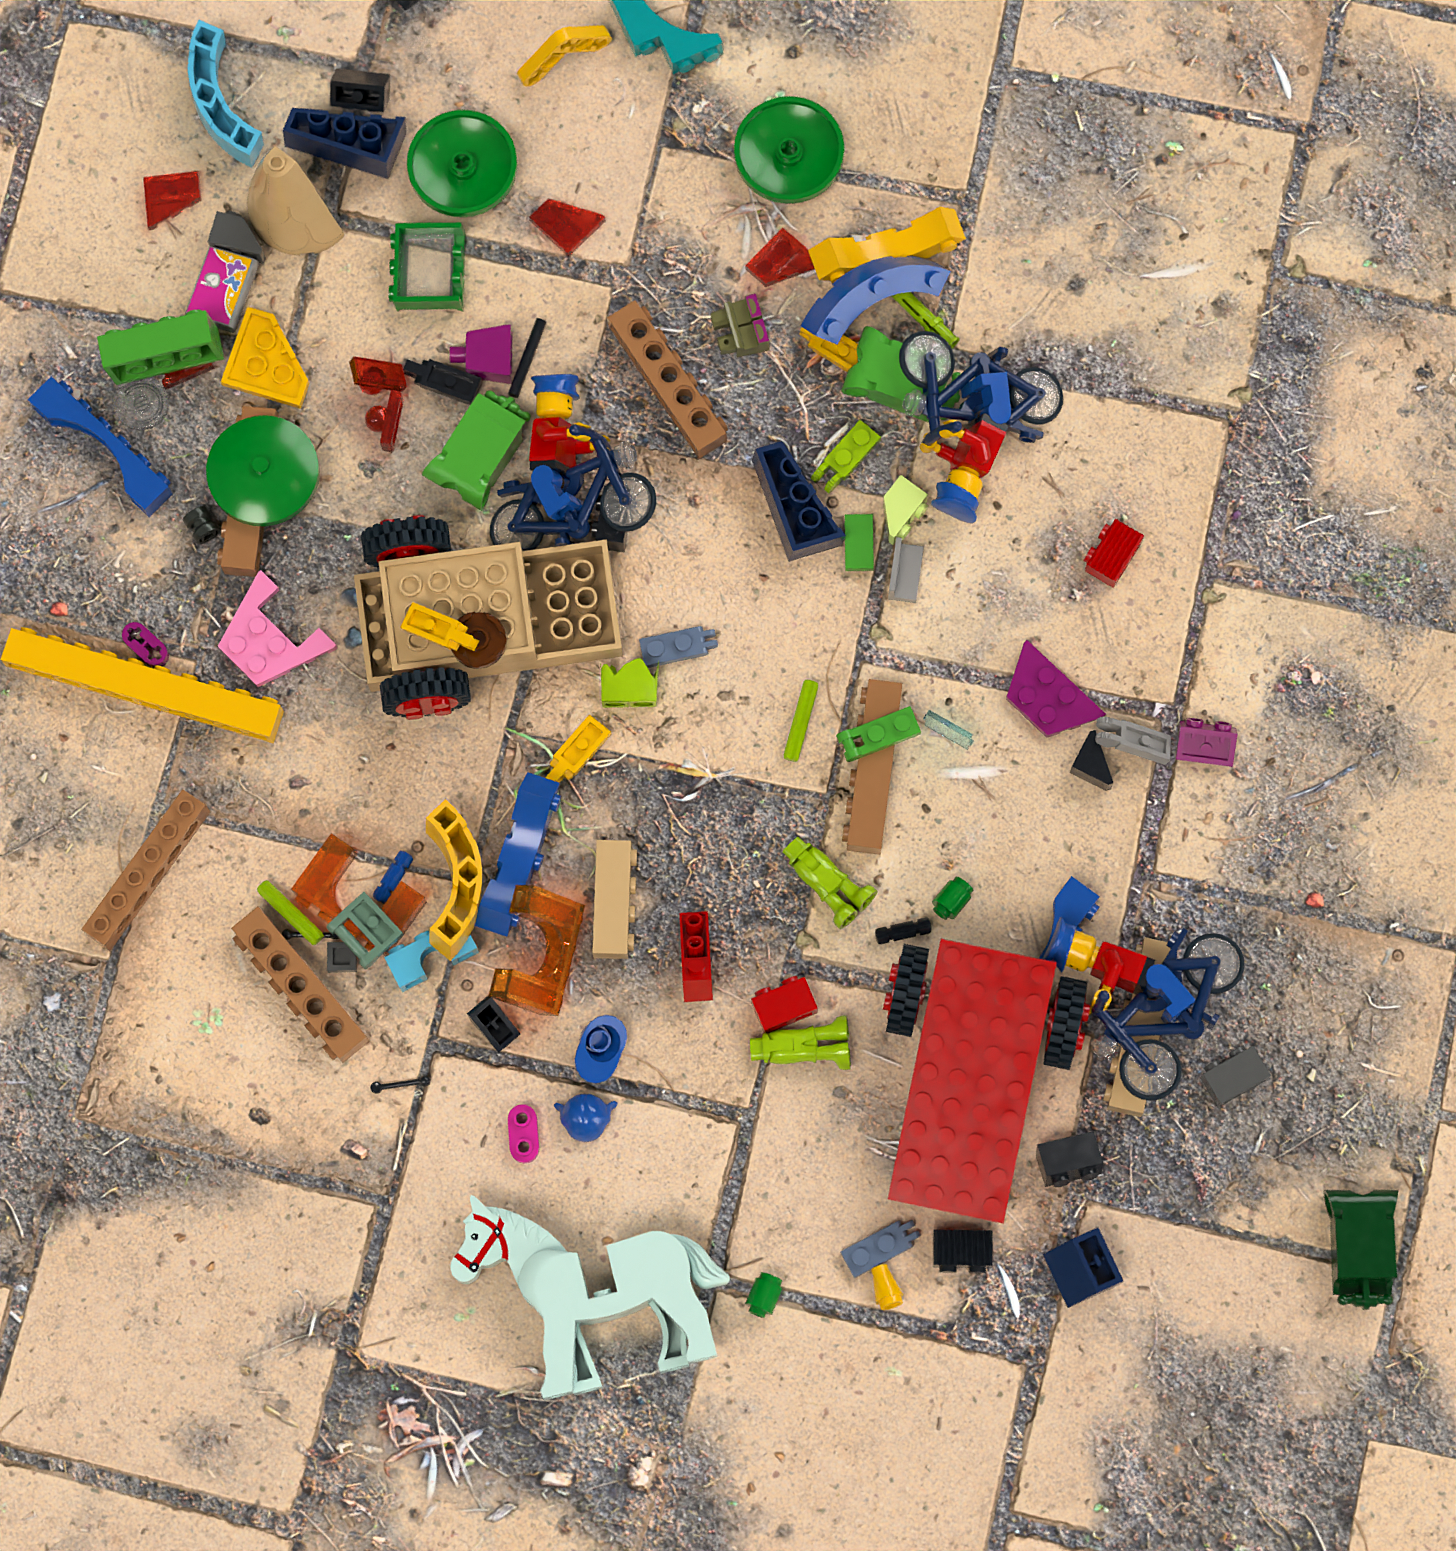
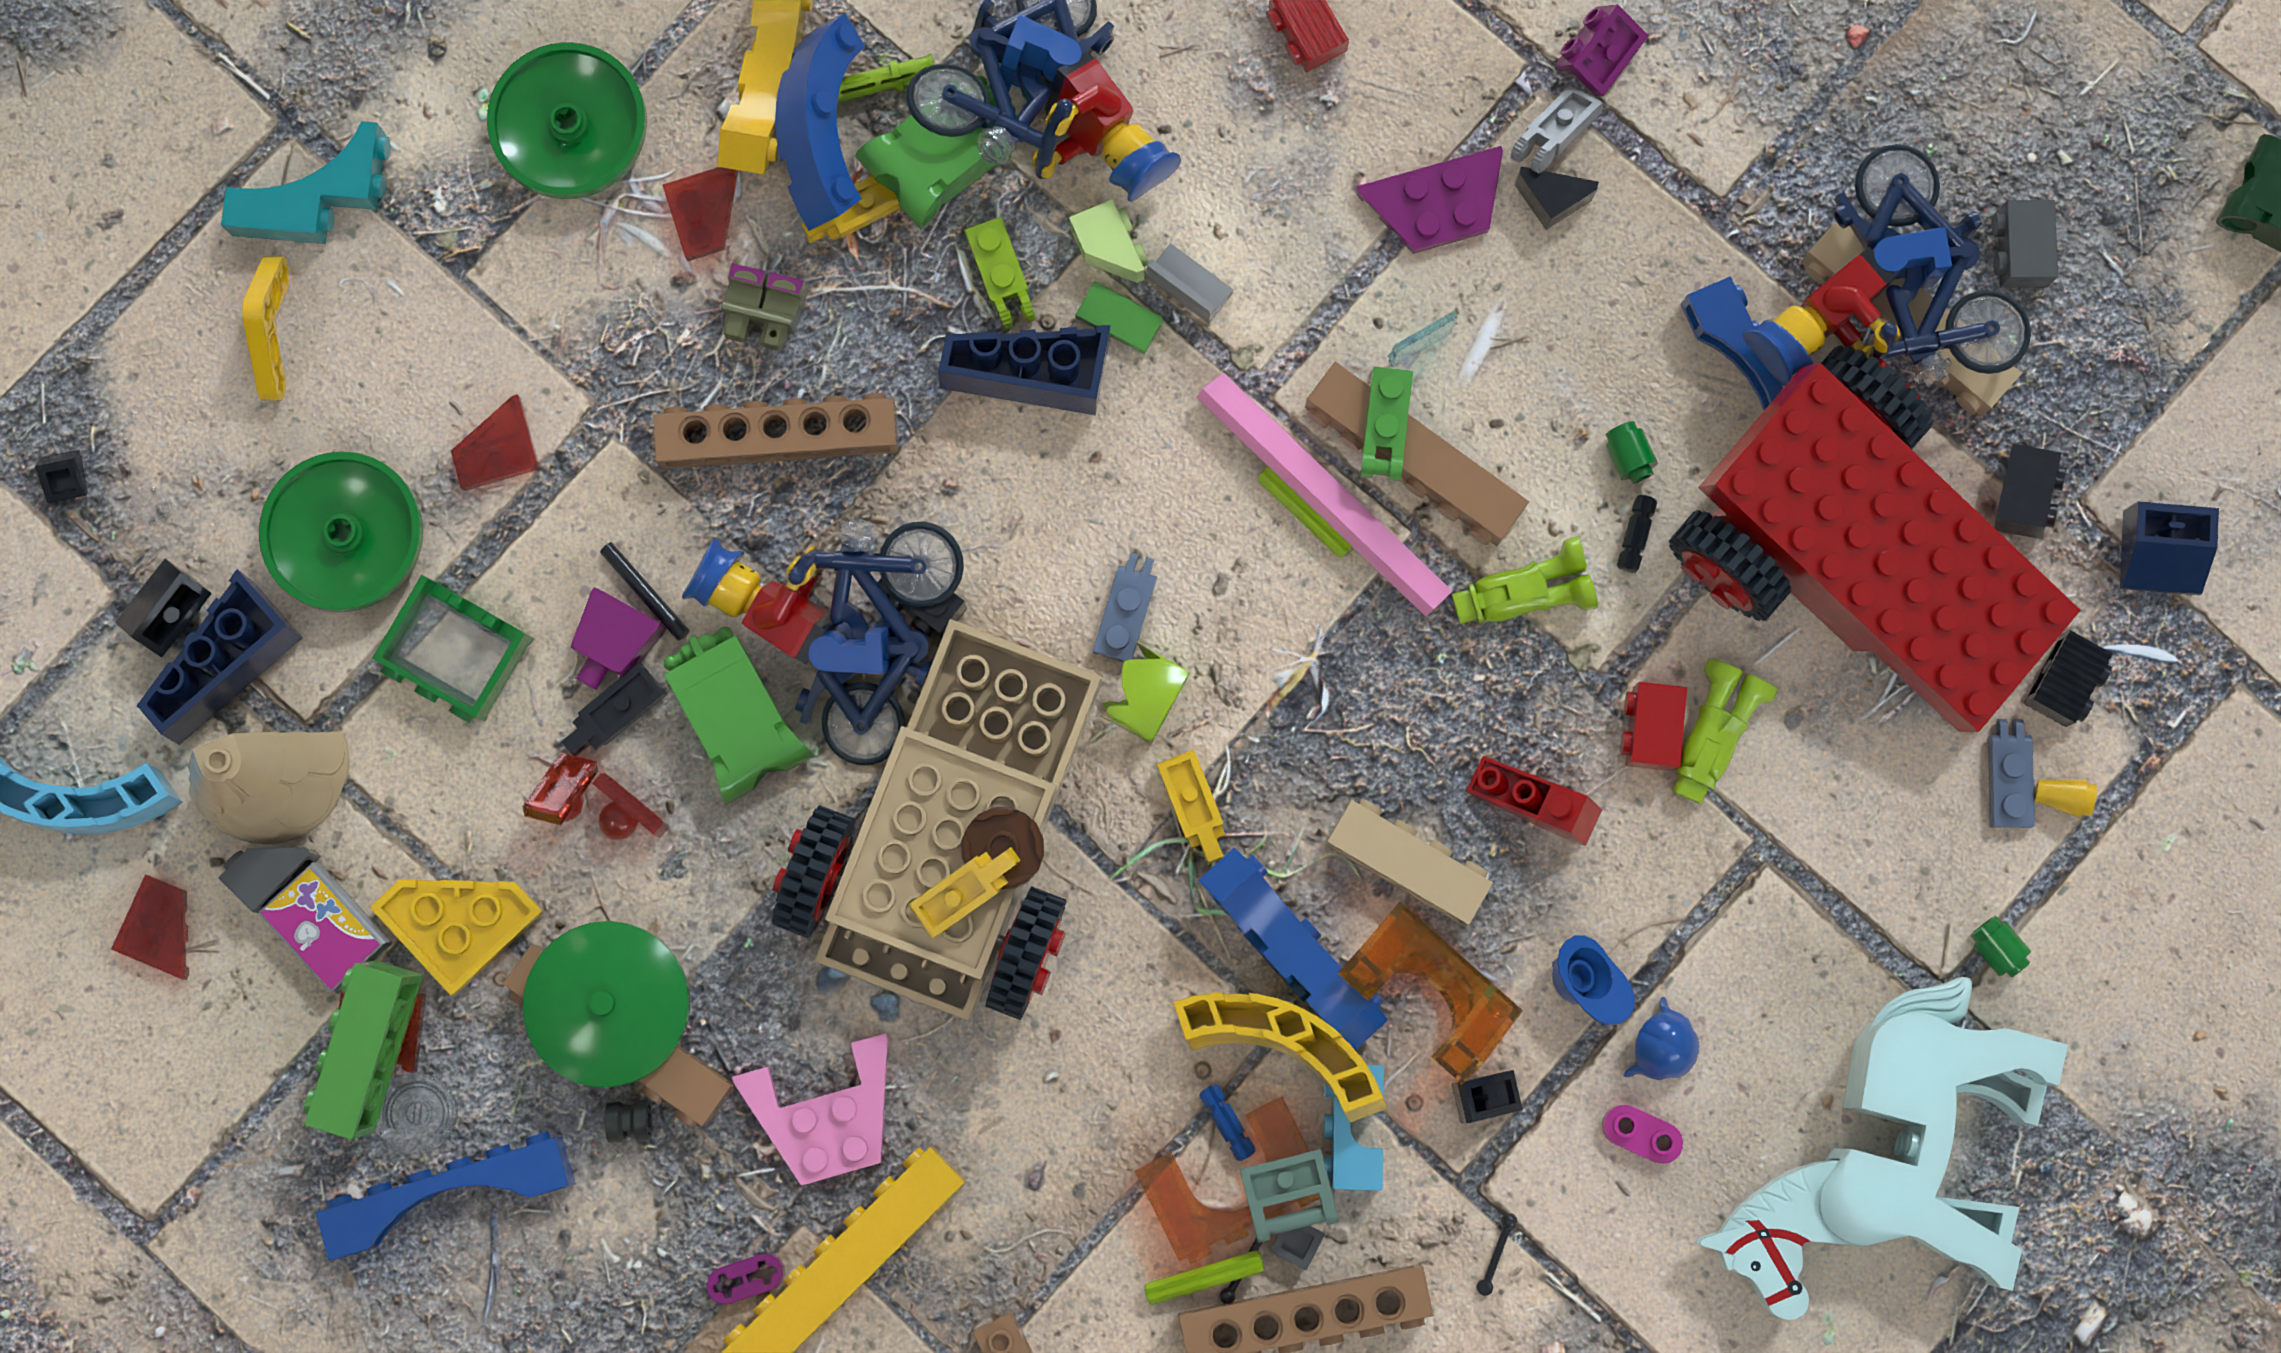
camera: 65 degrees left, 5 degrees up
none -> bright pink tile [1197,373,1453,617]

